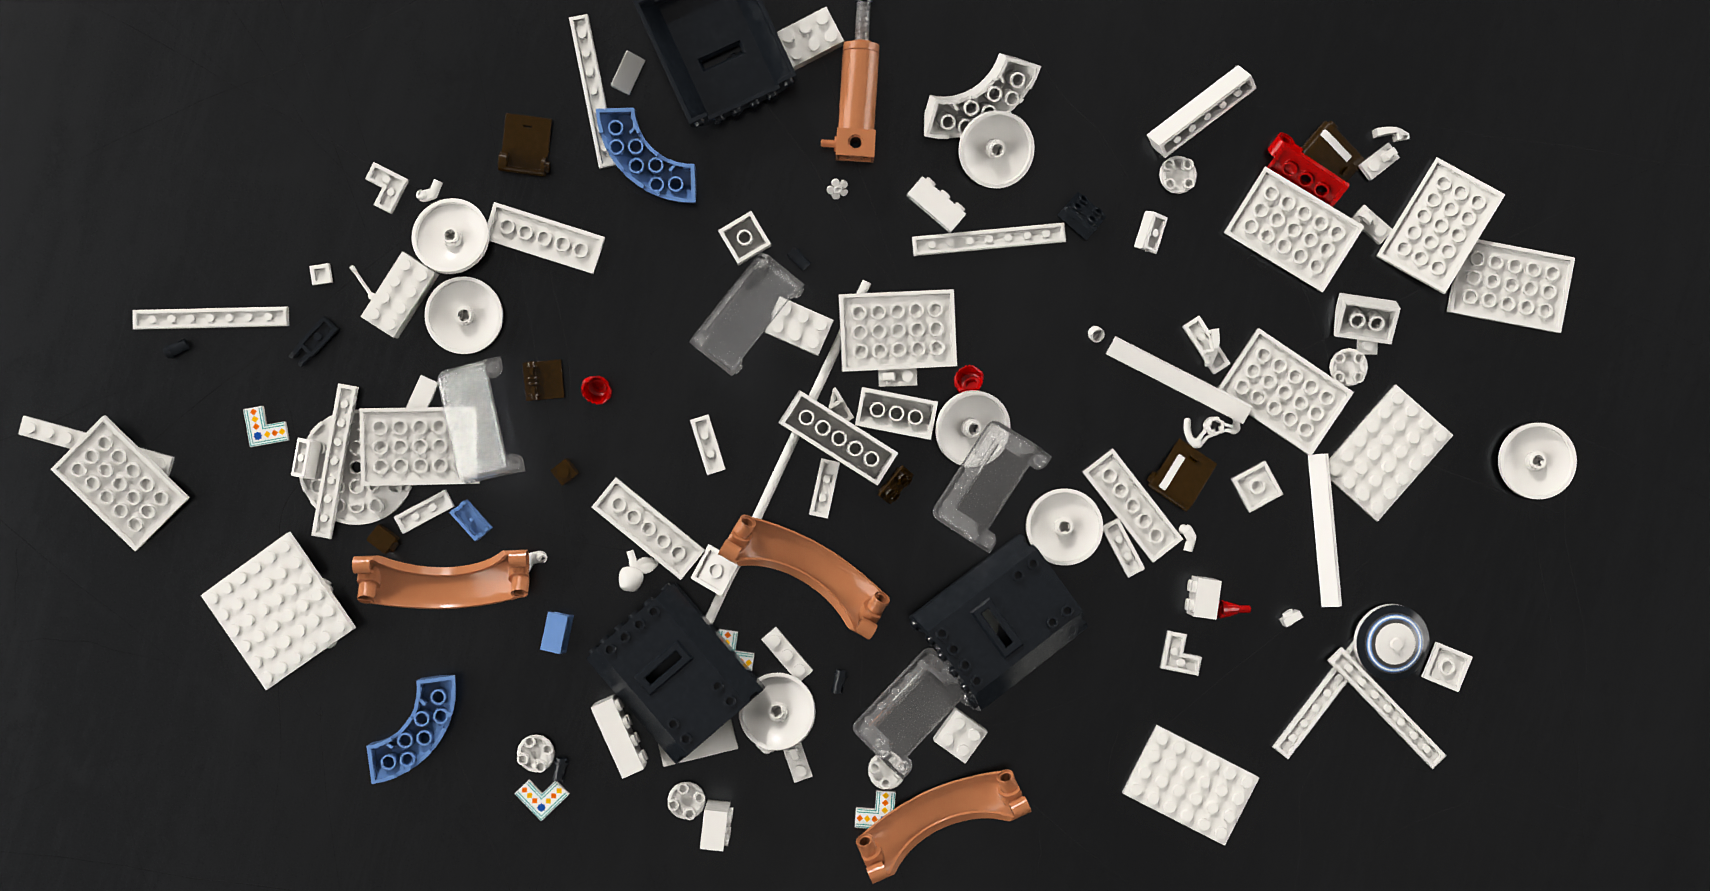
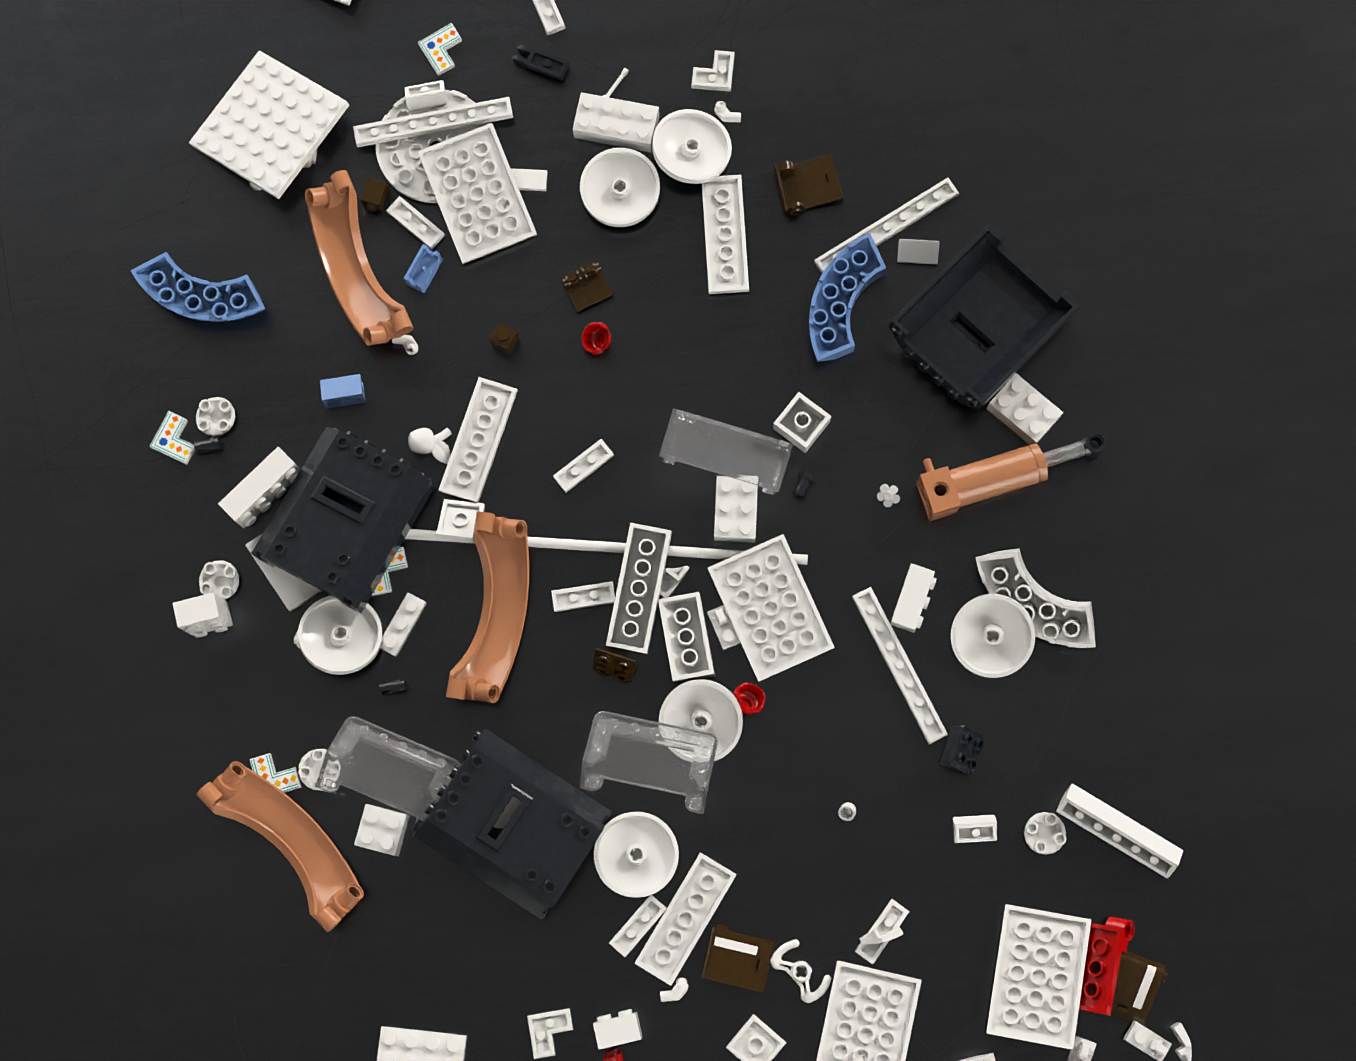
camera: 75 degrees right, 10 degrees down
white plate [309,263,333,286] -> none
clear windscreen [438,357,526,484] -> none
white hinge [783,742,813,783] -> none
white tile [1106,336,1252,424] -> none

